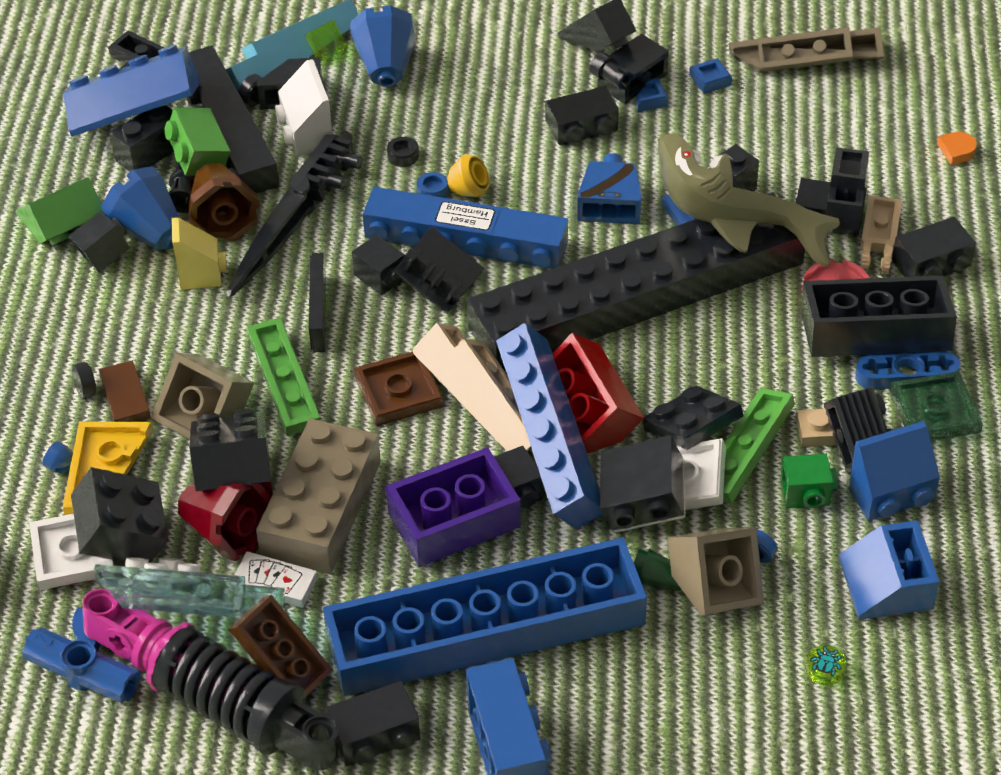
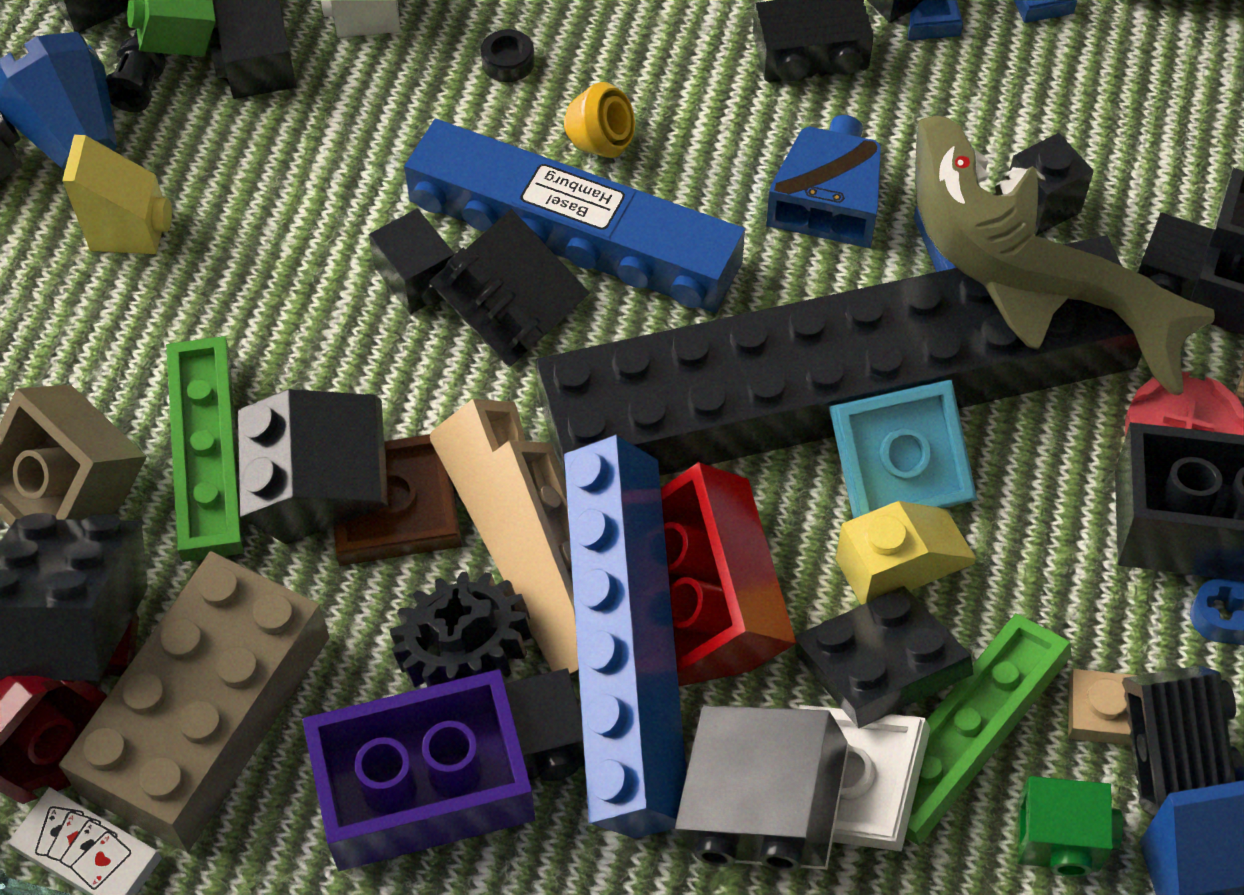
camera: 10 degrees right, 10 degrees up
reddish brown cone [188,163,259,242] -> none
black piece [226,131,363,297] -> none
black tile [309,253,326,352] -> none
blue tile [417,172,450,198] -> none
none -> black slope [238,389,389,545]
none -> black gear [390,572,533,688]
none -> medium azure plate [829,380,978,519]
none -> light yellow slope [835,501,976,605]

